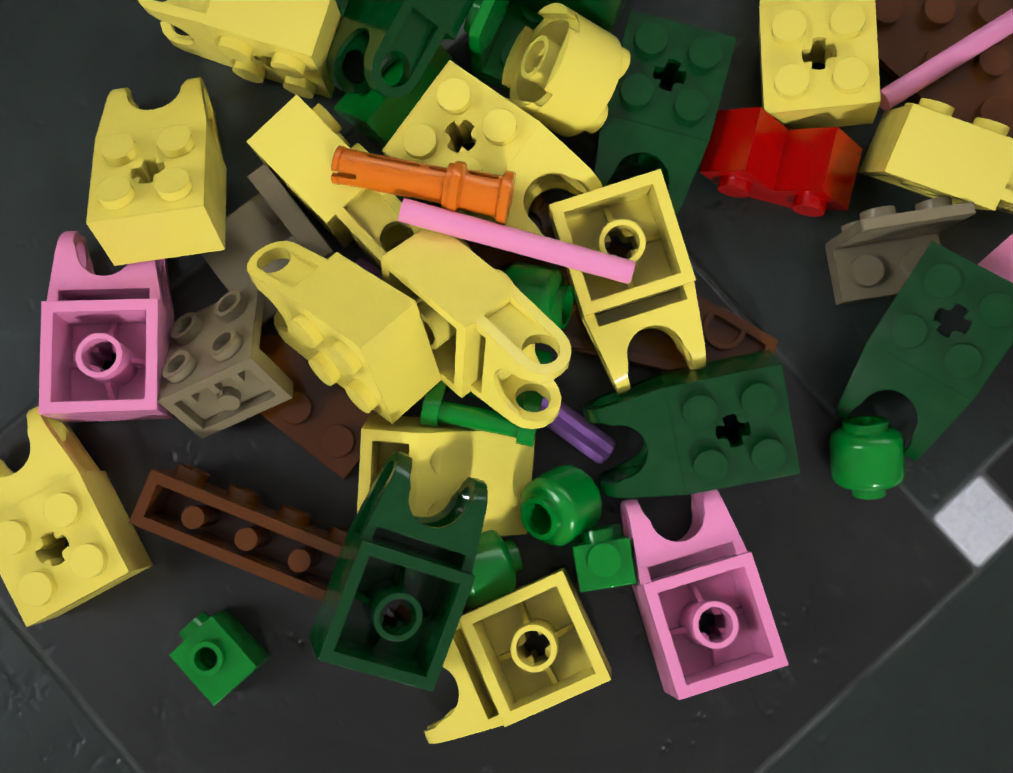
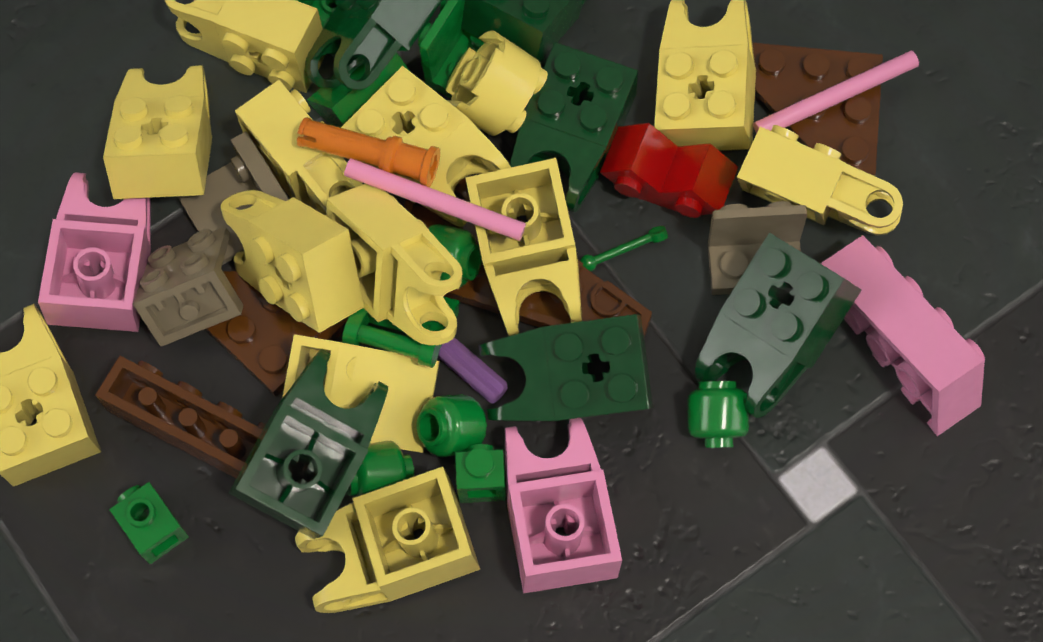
camera: 10 degrees right, 15 degrees down
none -> green hinge [580,226,668,272]

